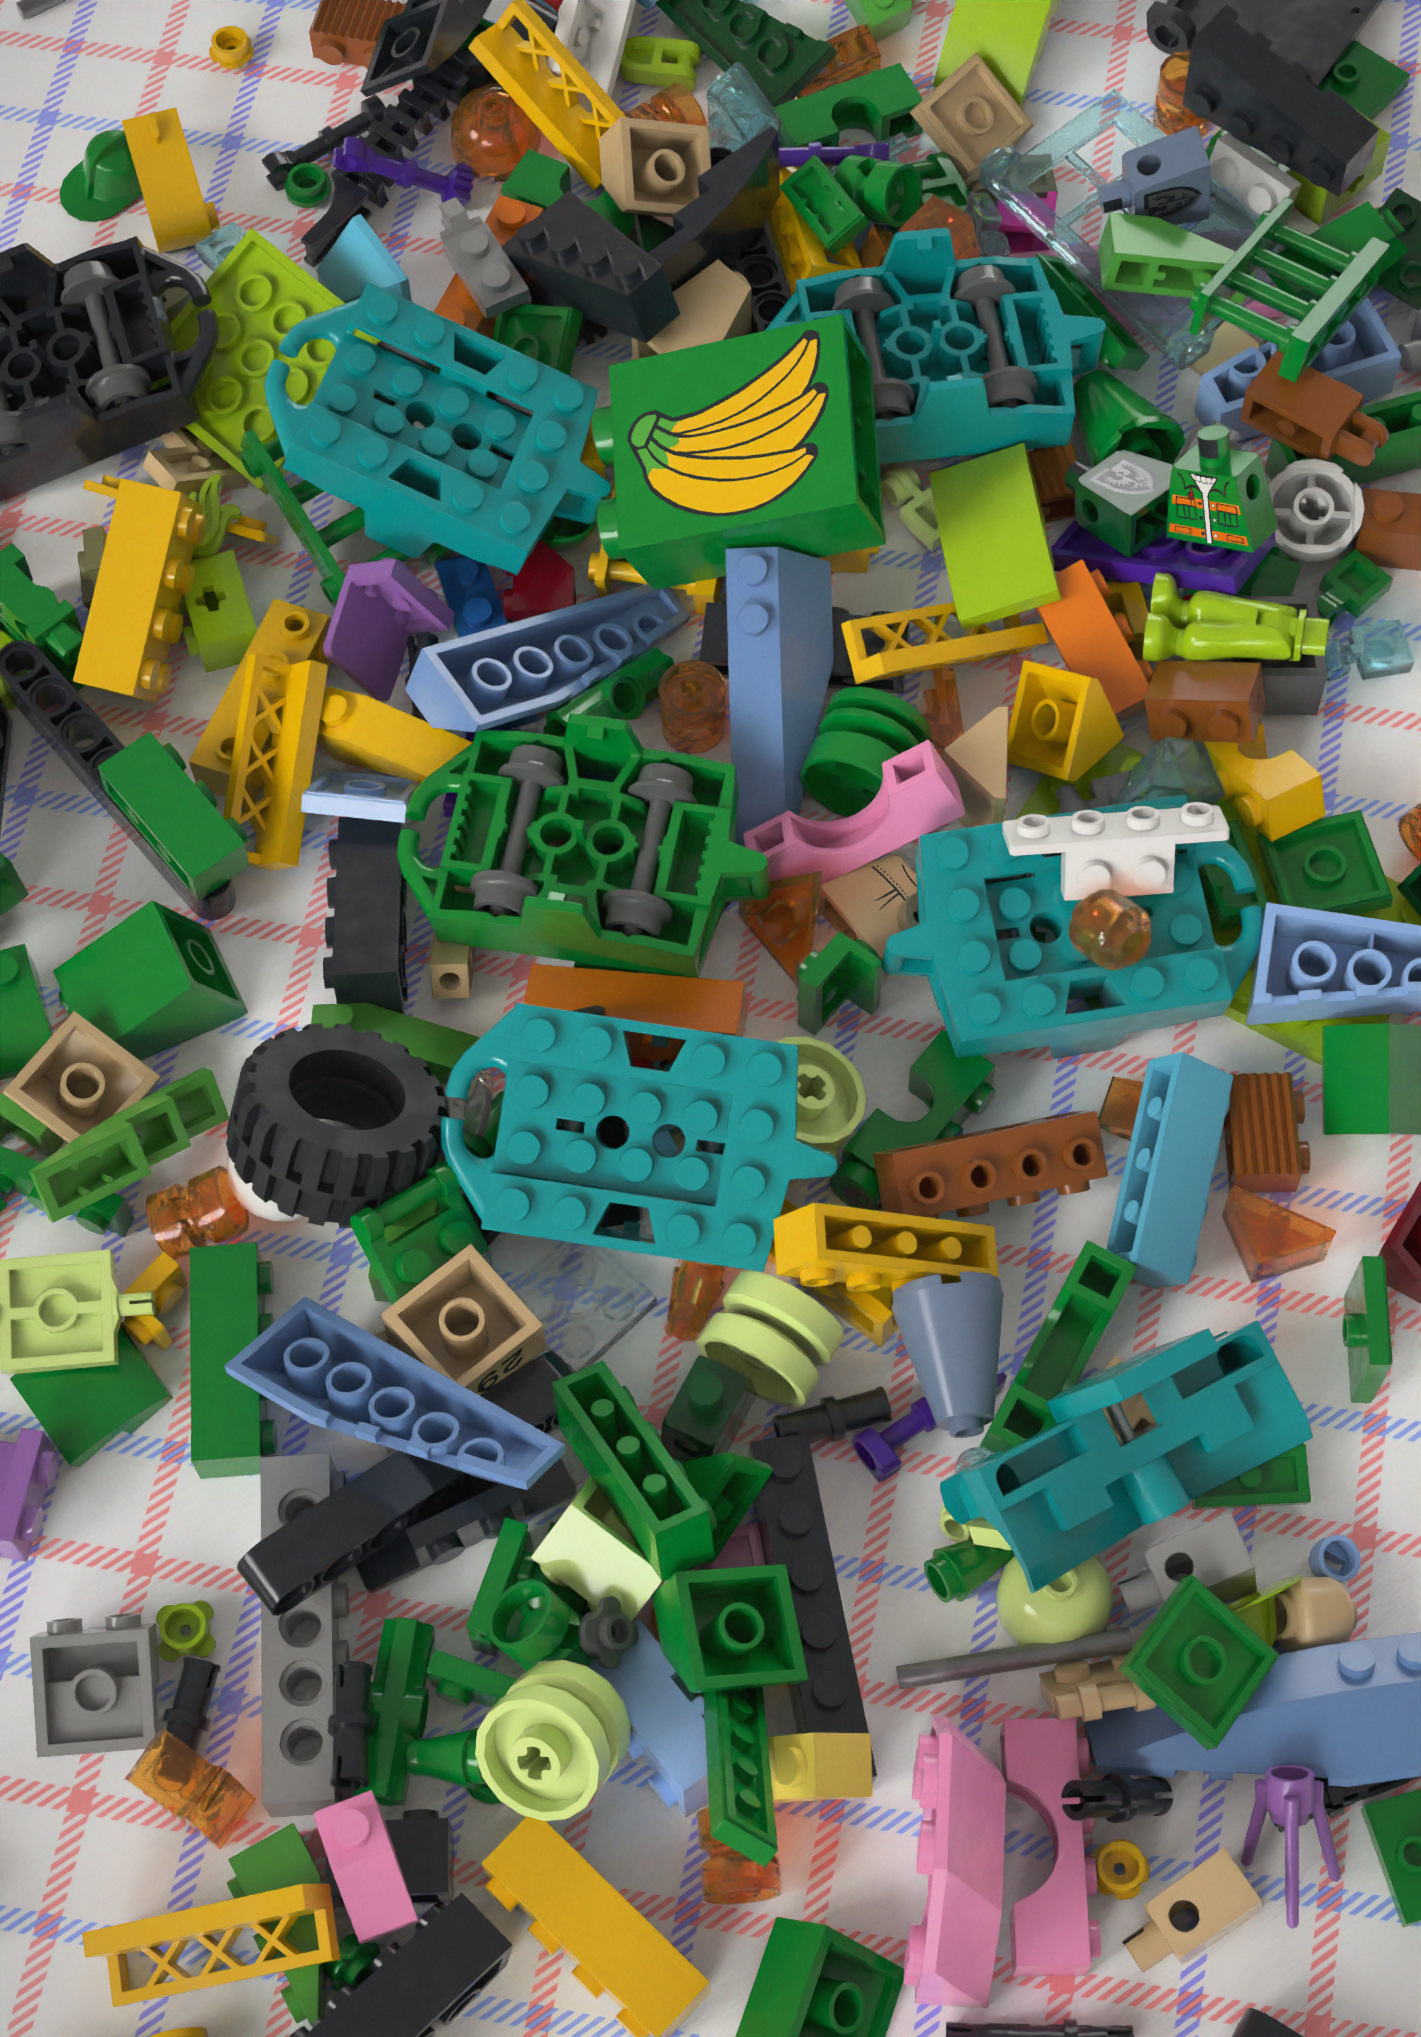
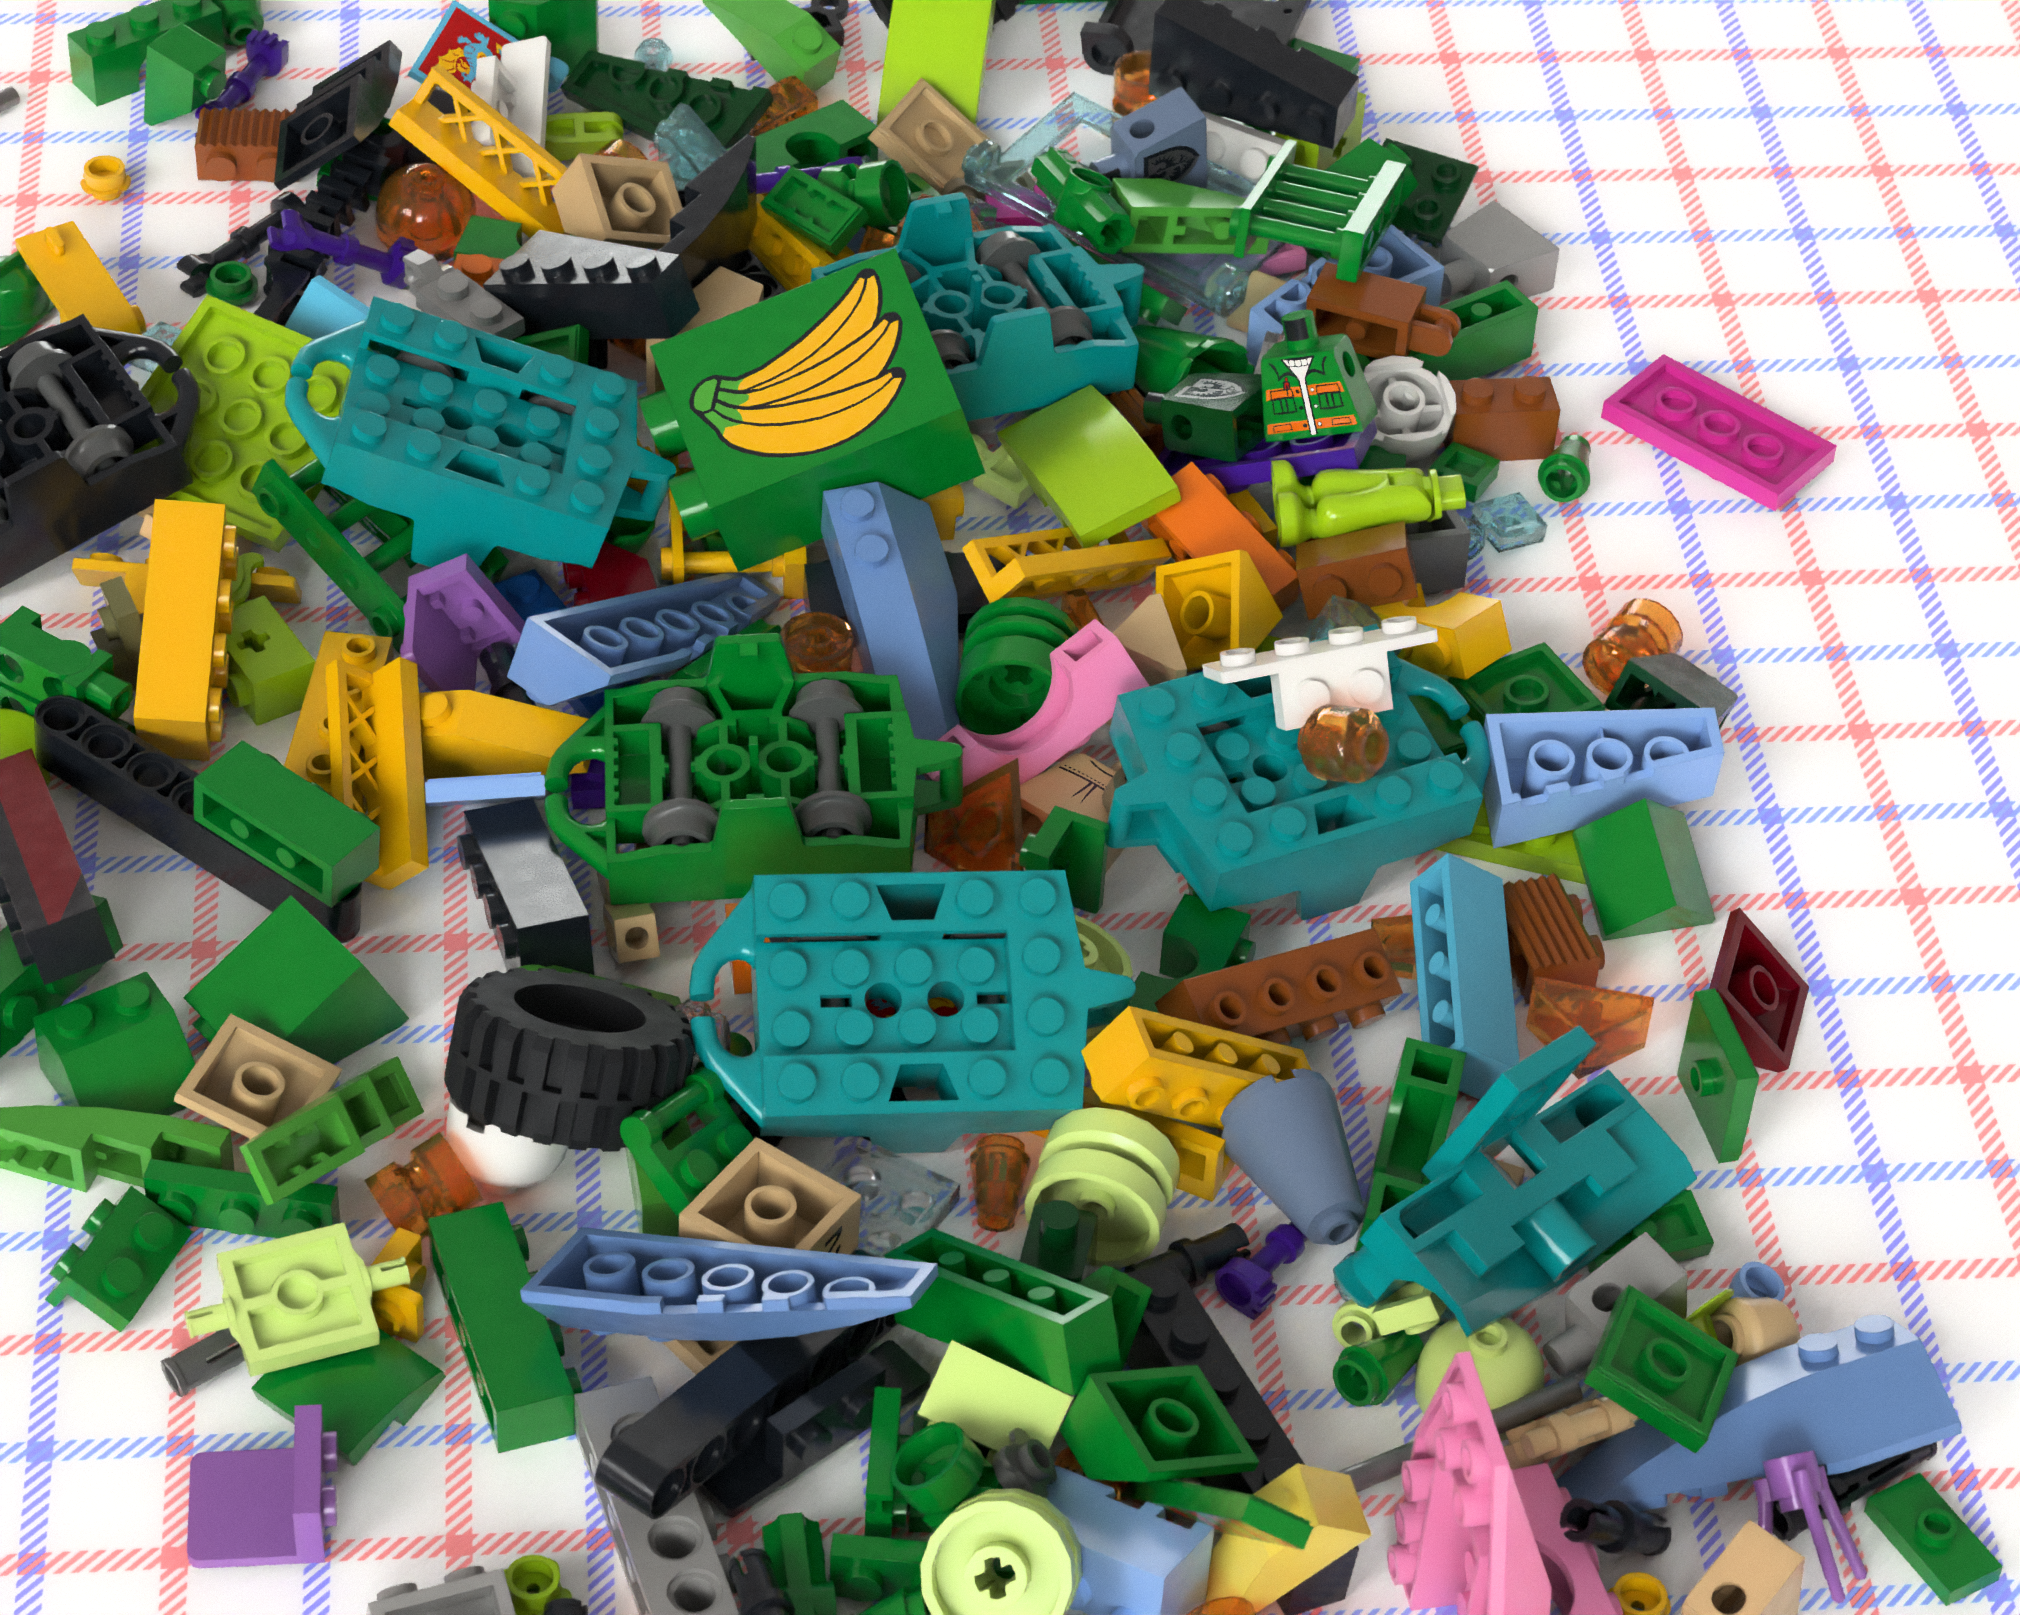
camera: 20 degrees left, 20 degrees down
none -> green piece [1030,147,1136,255]

